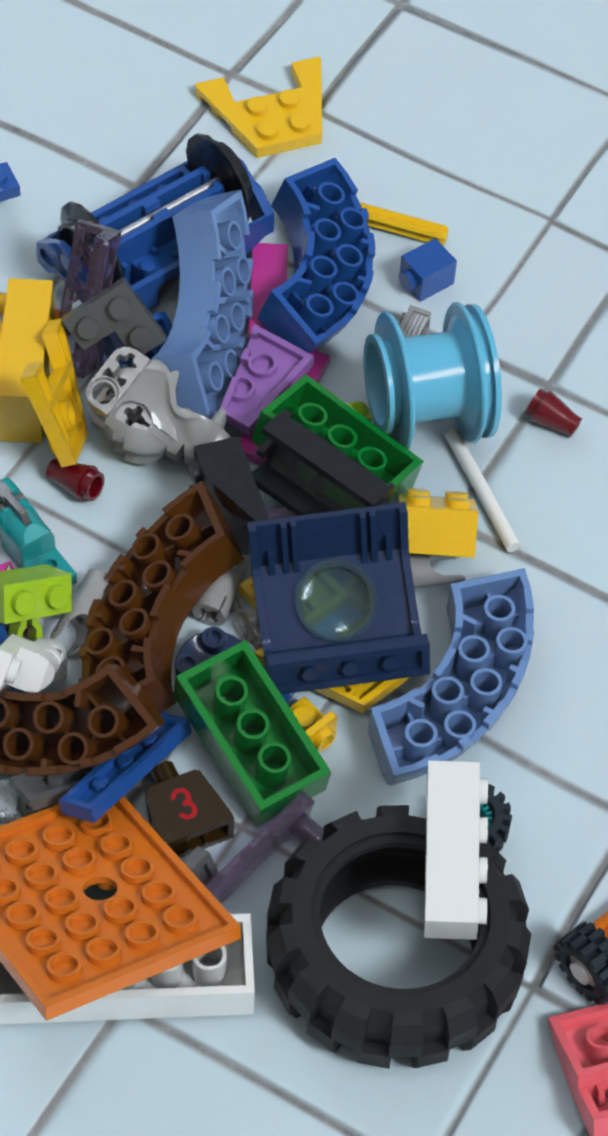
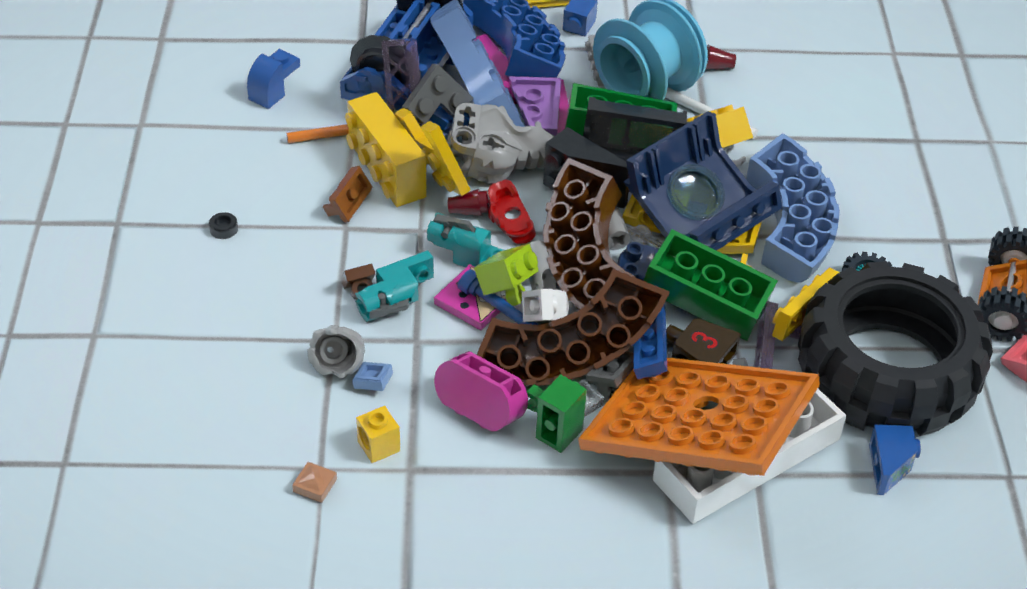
camera: 30 degrees left, 10 degrees down
white brick [424,760,488,940] -> none
none -> red piece [488,179,536,244]
none -> yellow plate [772,267,840,341]
none -> blue slope [869,425,921,495]

